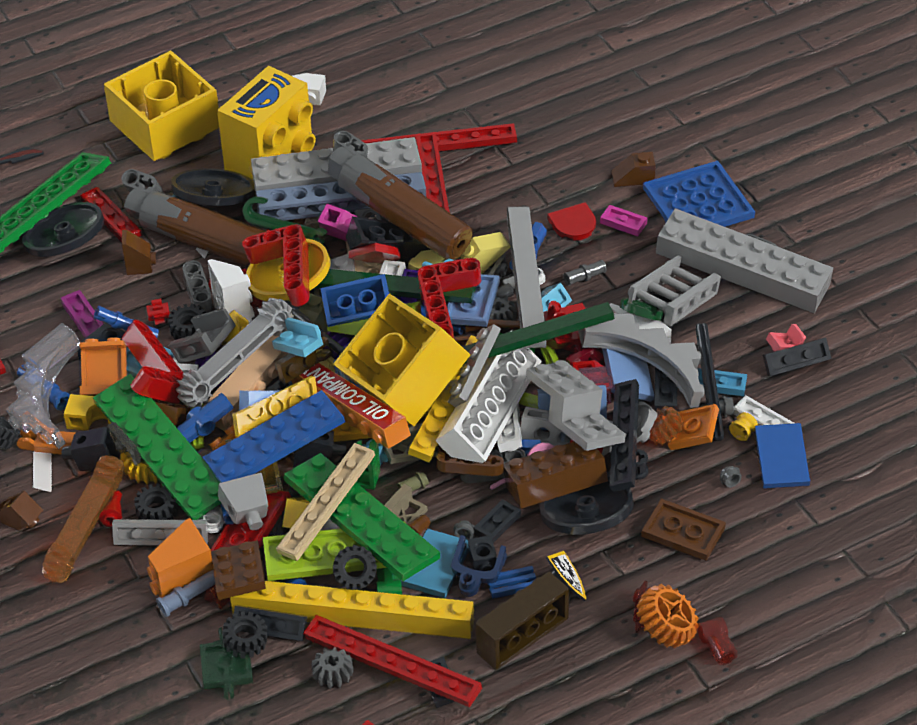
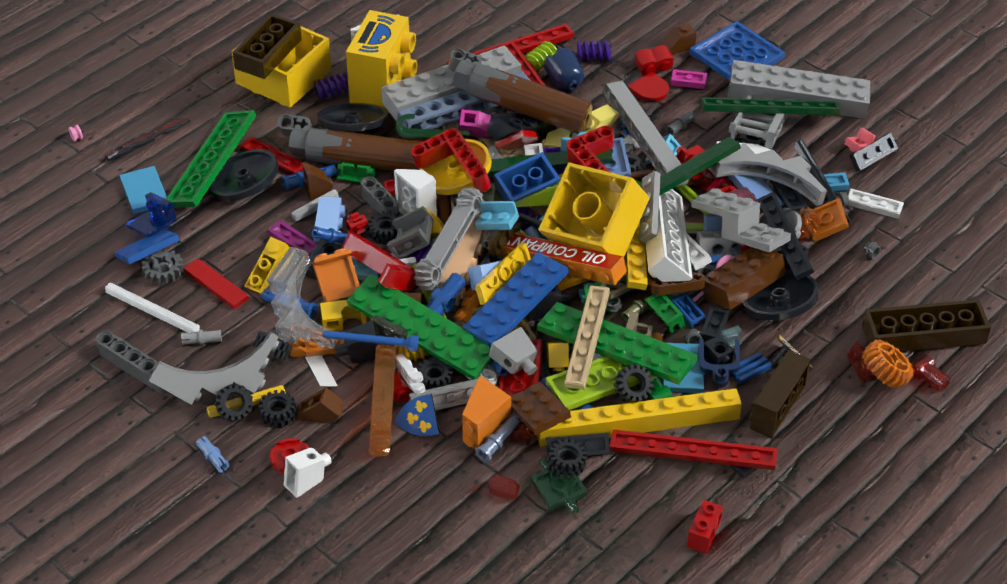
camera: 20 degrees left, 0 degrees up
dark grey gear [311,646,353,689] -> none
dark green tile [619,298,663,320] -> none
reddish brown plate [641,498,726,561] -> none
yellow wheel [729,412,758,441] -> none
blue tile [755,423,810,488] -> none
none -> dark brown brick [232,13,302,79]
none -> yellow slope [244,237,294,294]
none -> blue pin [281,165,337,191]
none -> light grey axle [291,189,339,221]
none -> dark purple piece [313,72,349,101]
none -> light blue brick [314,197,345,244]
none -> blue piece [322,330,419,352]
none -> green hinge [337,162,376,183]
none -> blue shield [394,394,440,436]
none -> white hinge [395,354,426,394]
none -> clear red brick [487,474,520,500]
none -> lime piece [524,42,557,73]
none -> dark blue cylinder [543,48,584,92]
none -> dark purple piece [577,40,611,62]
none -> dark grey plate [605,297,622,313]
none -> red brick [635,45,674,75]
none -> green hinge [645,294,685,333]
none -> blue tile [671,293,707,329]
none -> dark green tile [700,97,841,115]
none -> clear light blue tile [721,326,742,346]
none -> dark brown brick [862,299,991,352]

